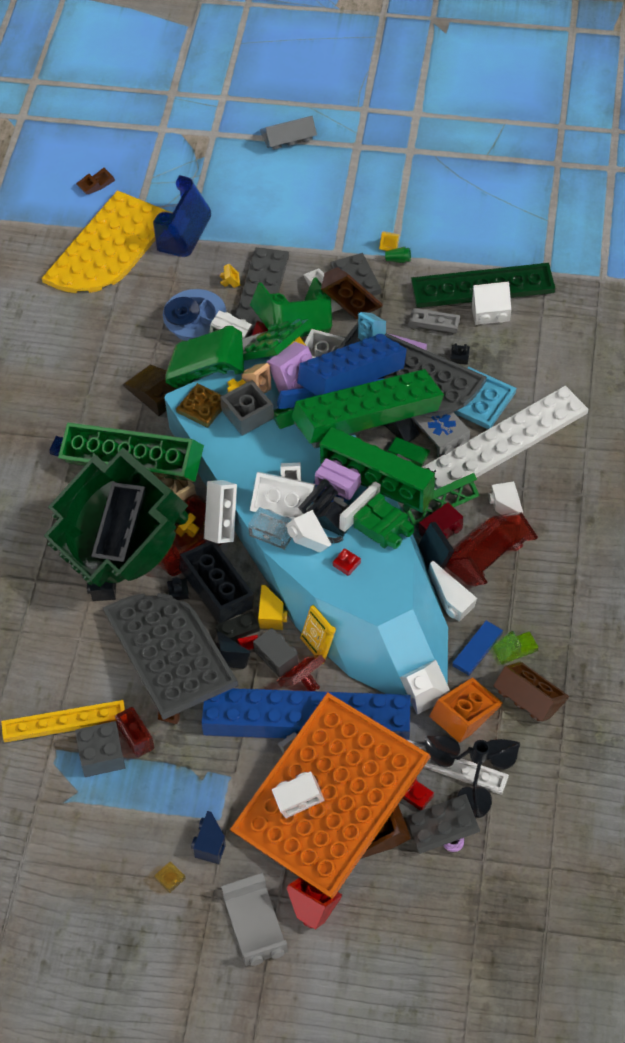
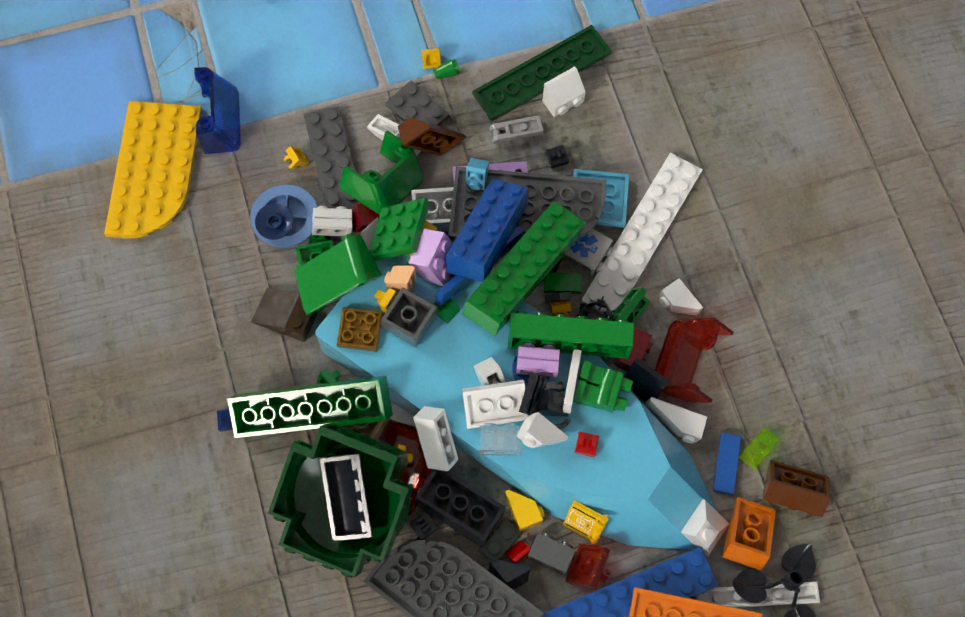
camera: 30 degrees left, 15 degrees up
reddish brown slope [76,168,115,195] -> none

